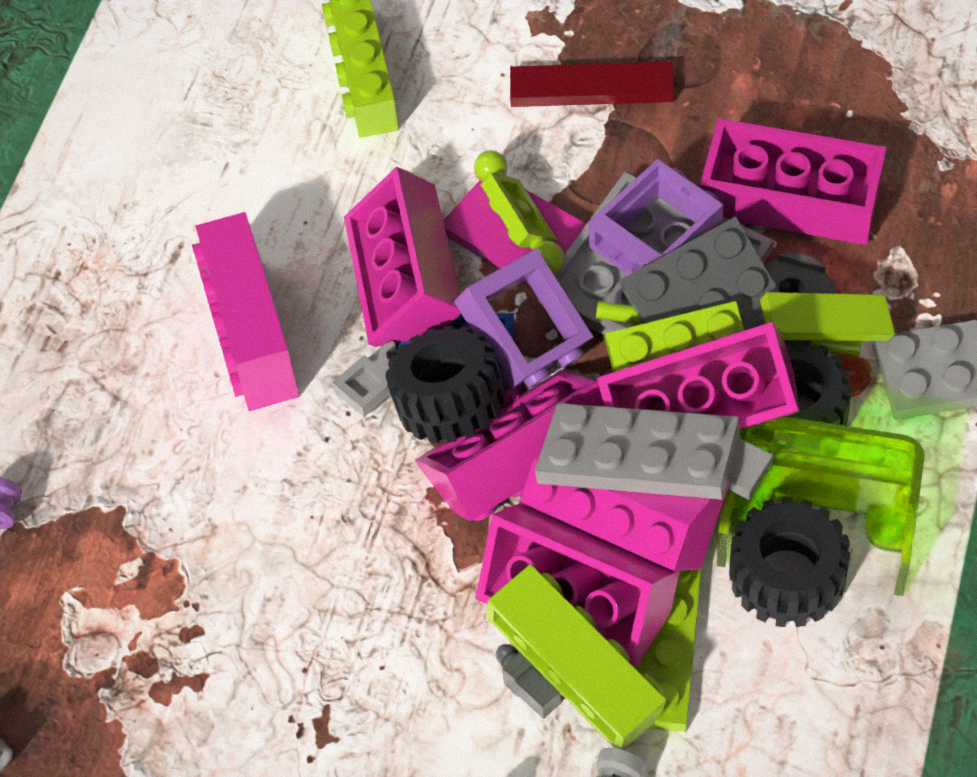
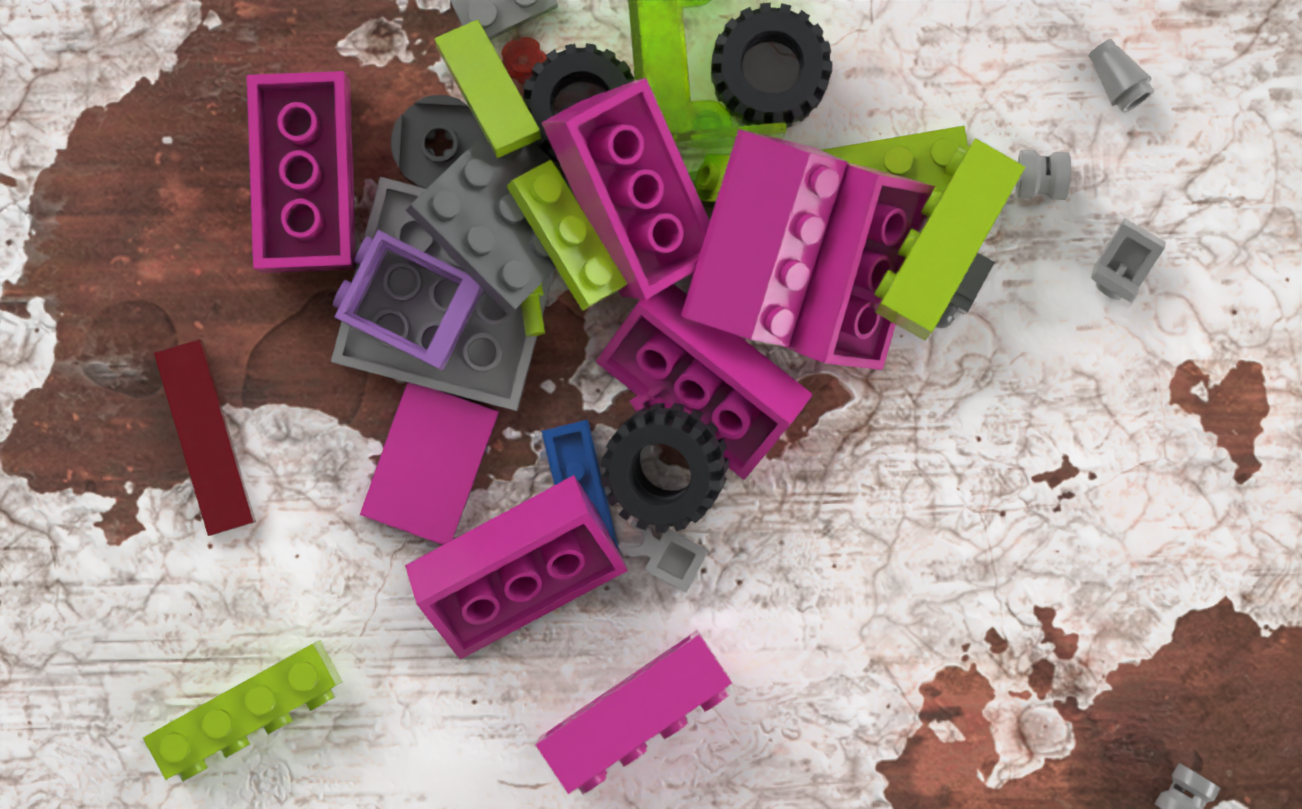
camera: 110 degrees left, 30 degrees up
medium lavender window [454,248,593,390] -> none
lime plate [474,150,565,274] -> none
light grey plate [535,403,740,500] -> none
light grey tile [728,438,773,500] -> none

